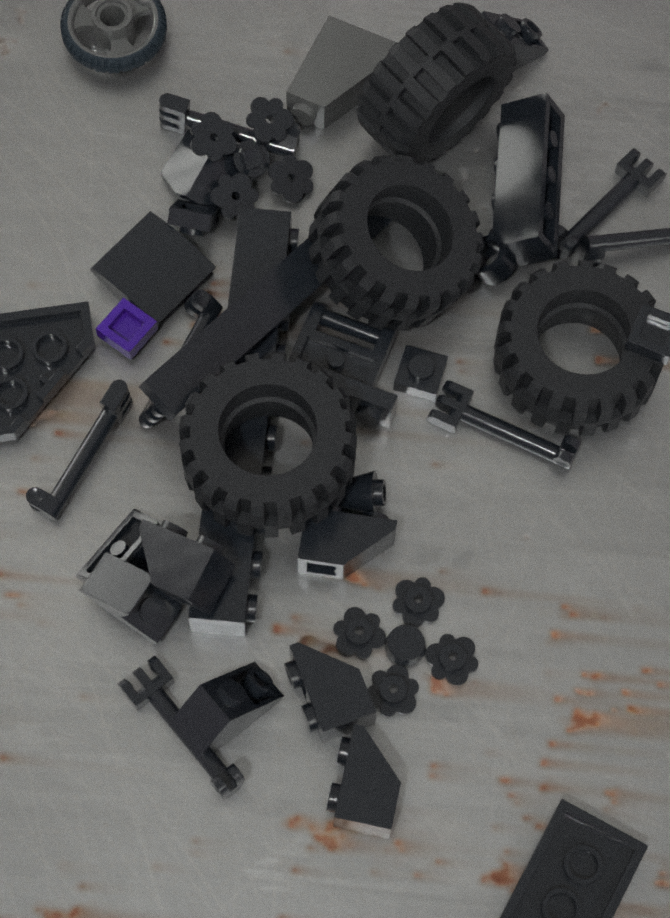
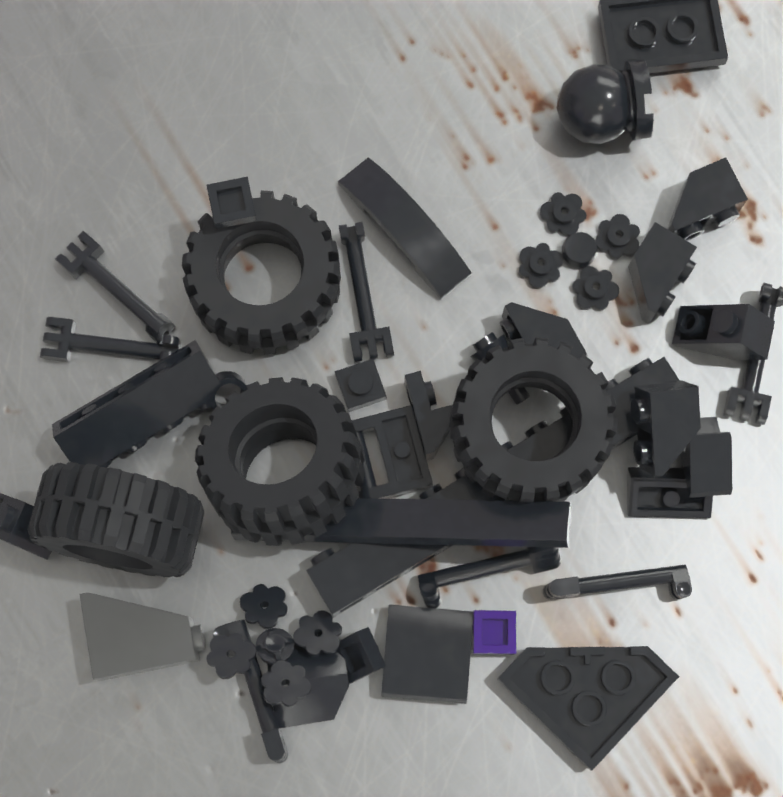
camera: 125 degrees left, 10 degrees up
none -> black slope [338,157,472,300]
none -> black tile [557,59,654,144]

